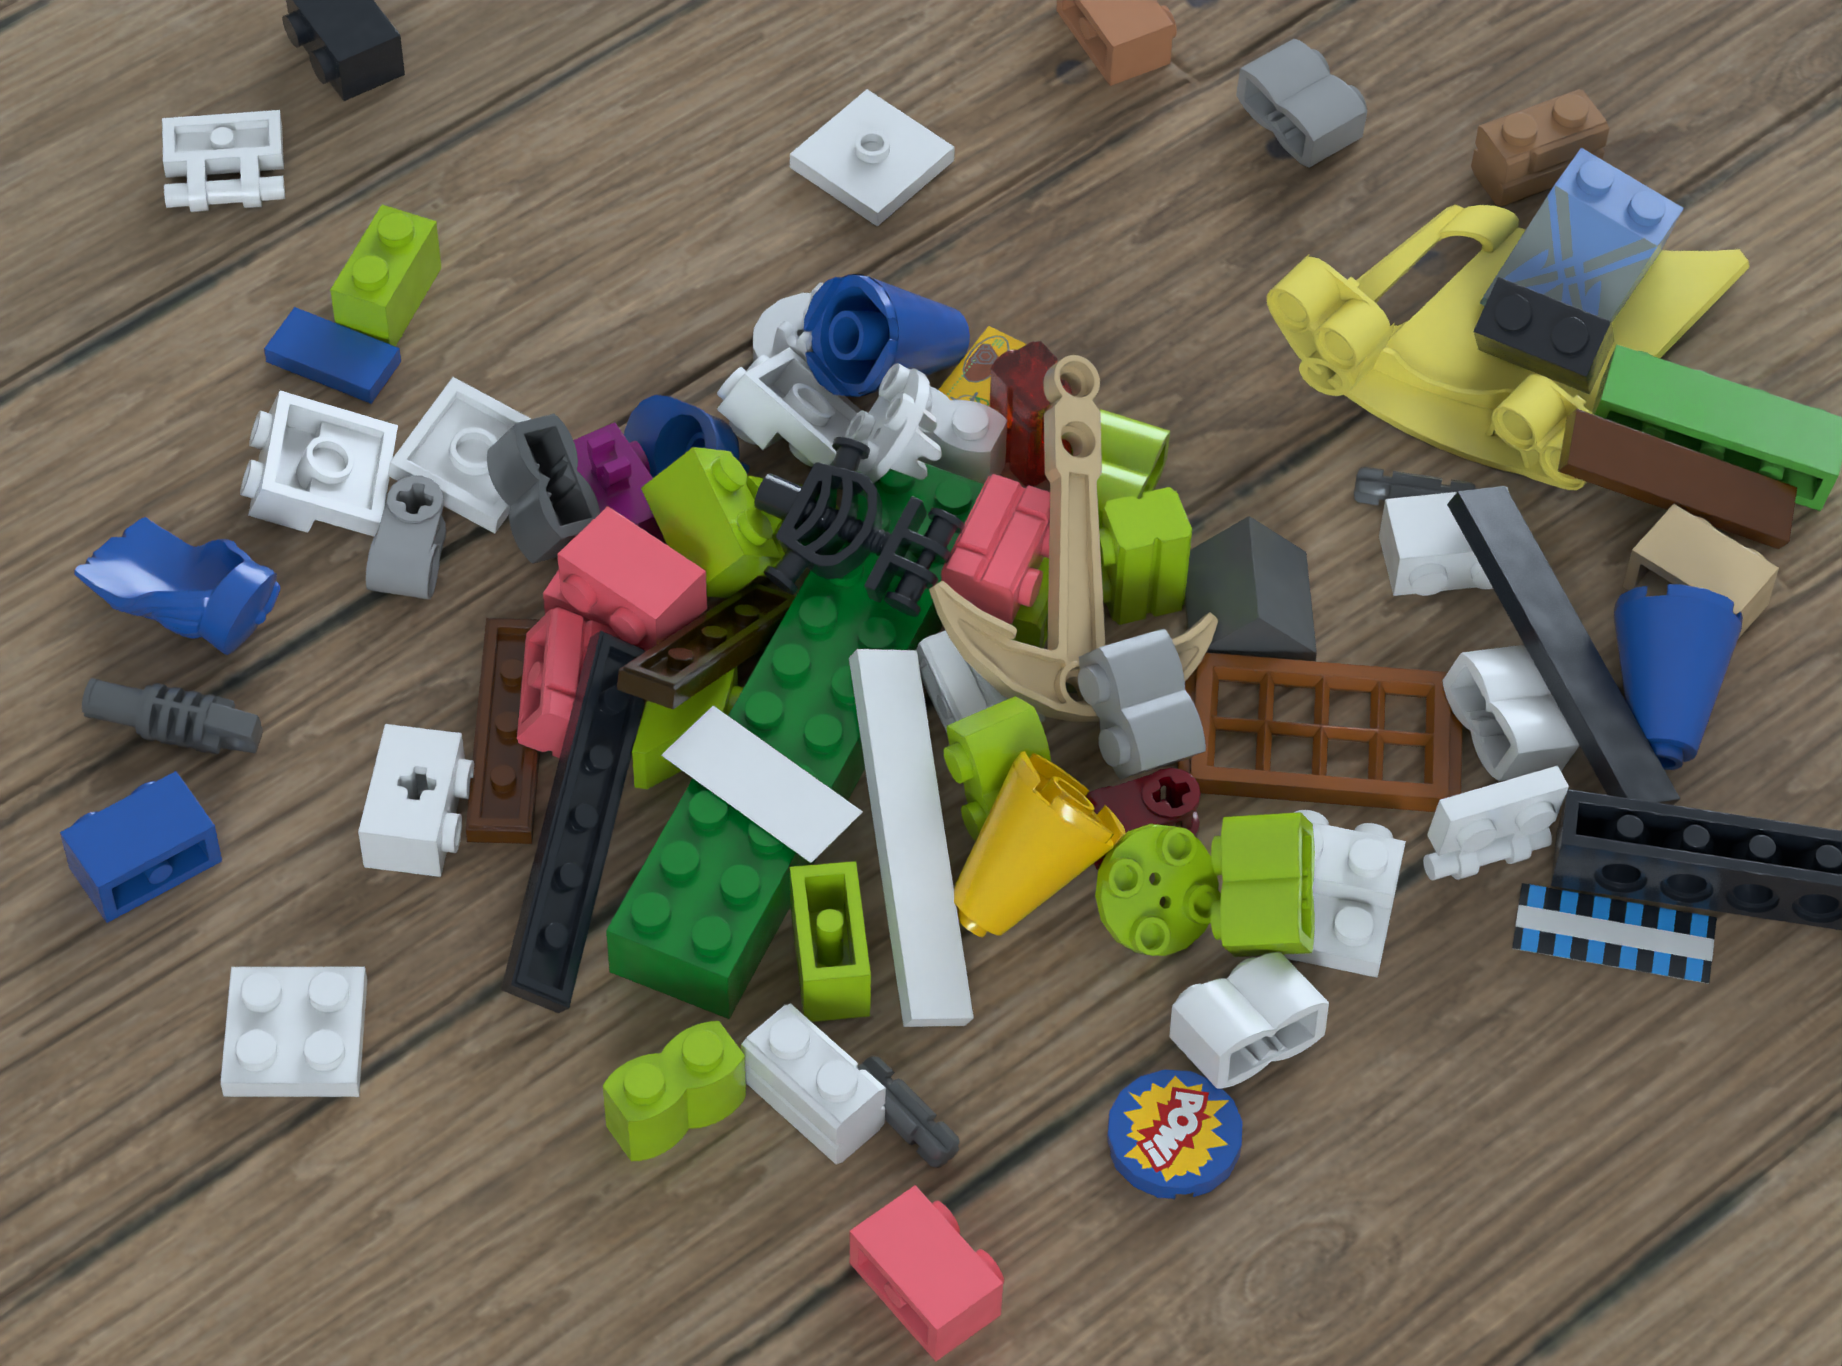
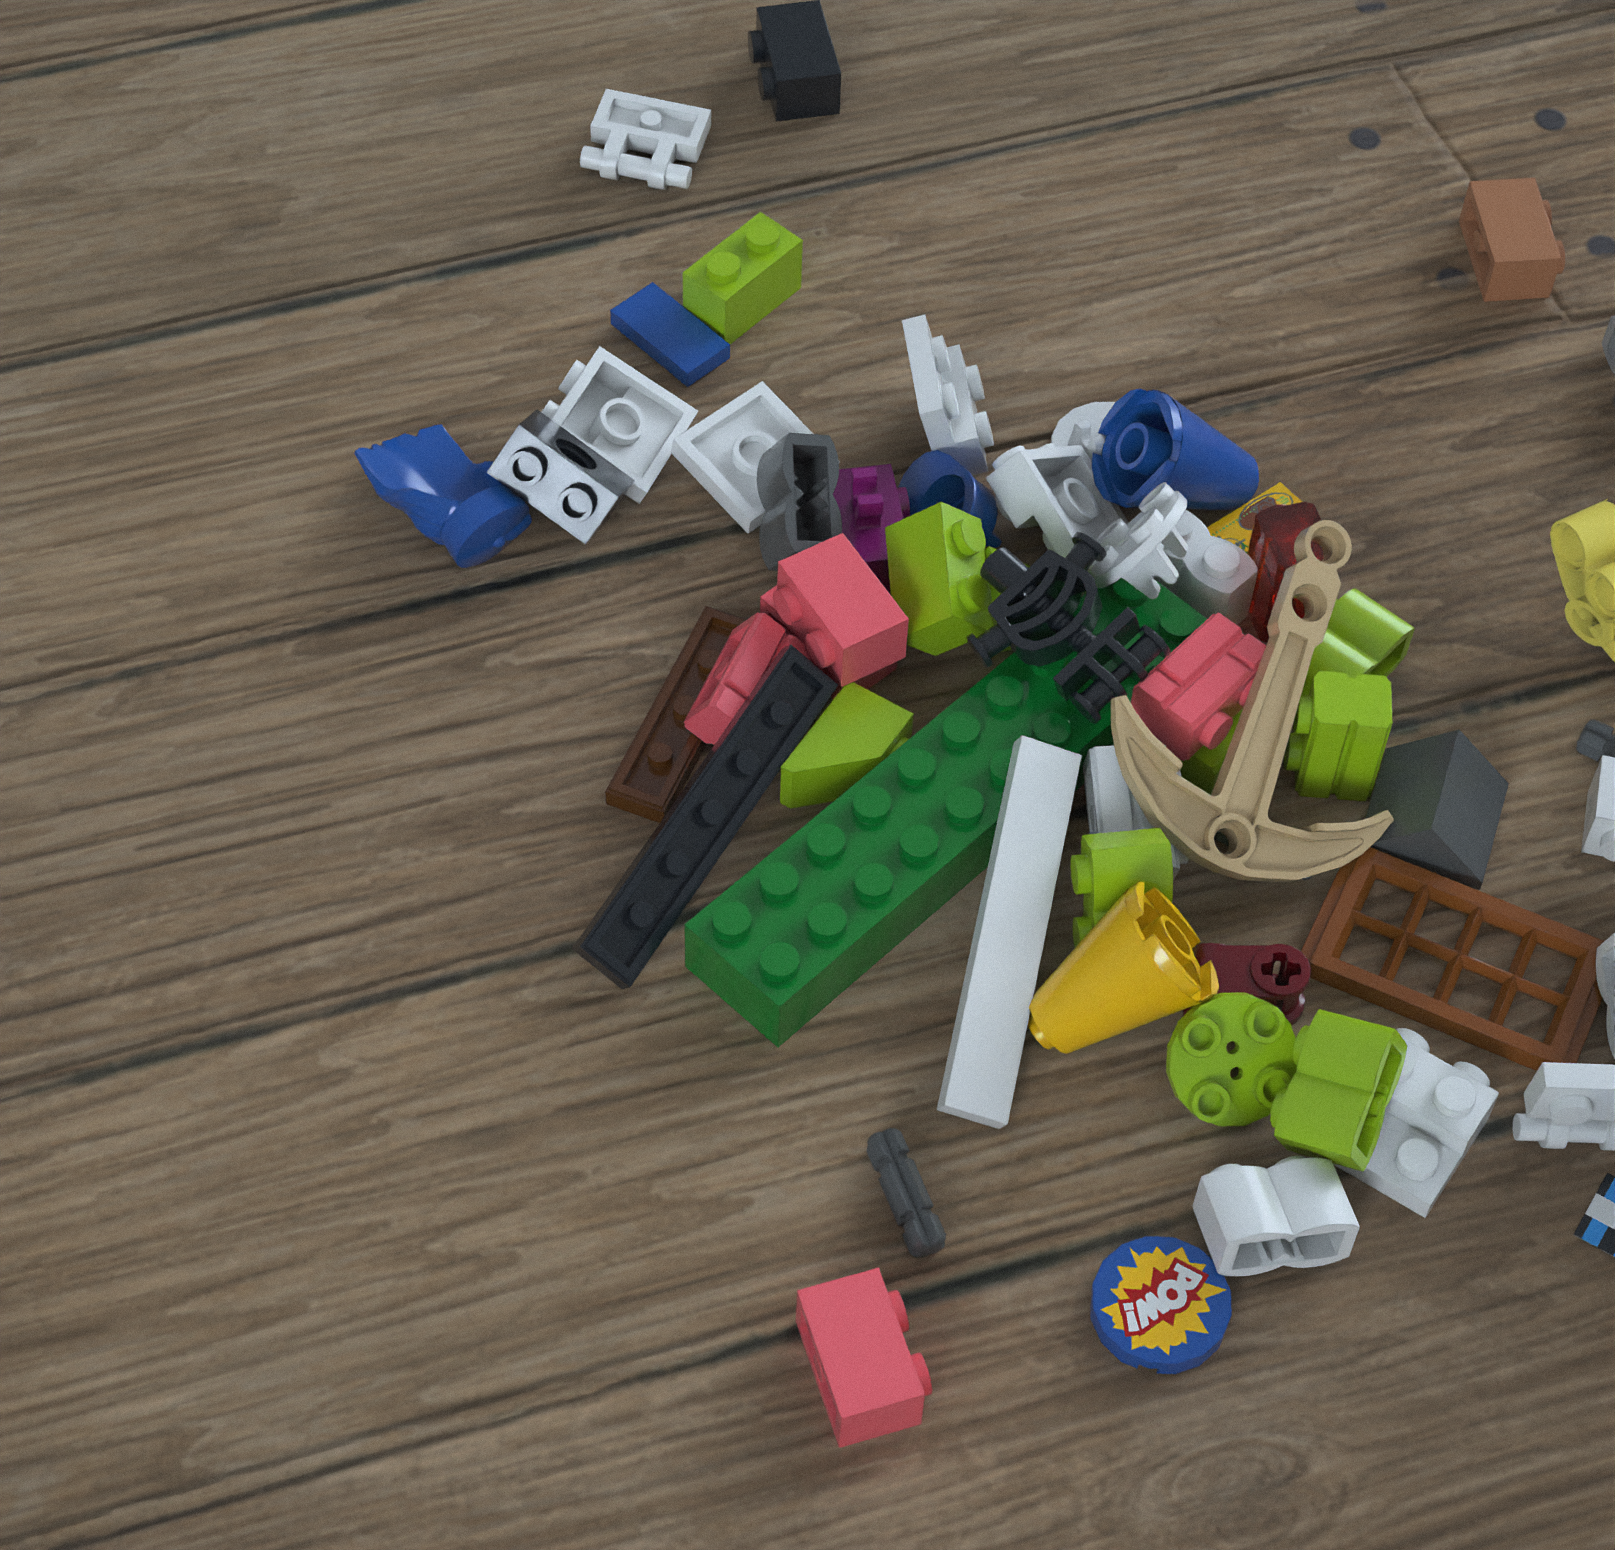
camera: 20 degrees right, 0 degrees up
blue brick [60,771,222,923] -> none
dark grey hinge [82,678,263,755] -> none
white plate [221,967,367,1097] -> none
white brick [358,724,474,877] -> none
light grey piece [366,476,446,599] -> none
lime brick [603,1021,746,1161] -> none
dark brown tile [617,582,795,709] -> none
white sticker [661,706,863,863] -> none
white brick [741,1003,886,1165] -> none
white plate [790,89,955,227] -> none
lime brick [790,861,871,1022] -> none
light grey brick [1078,629,1206,780] -> none
none -> brick [486,409,635,545]
none -> white plate [902,315,994,475]

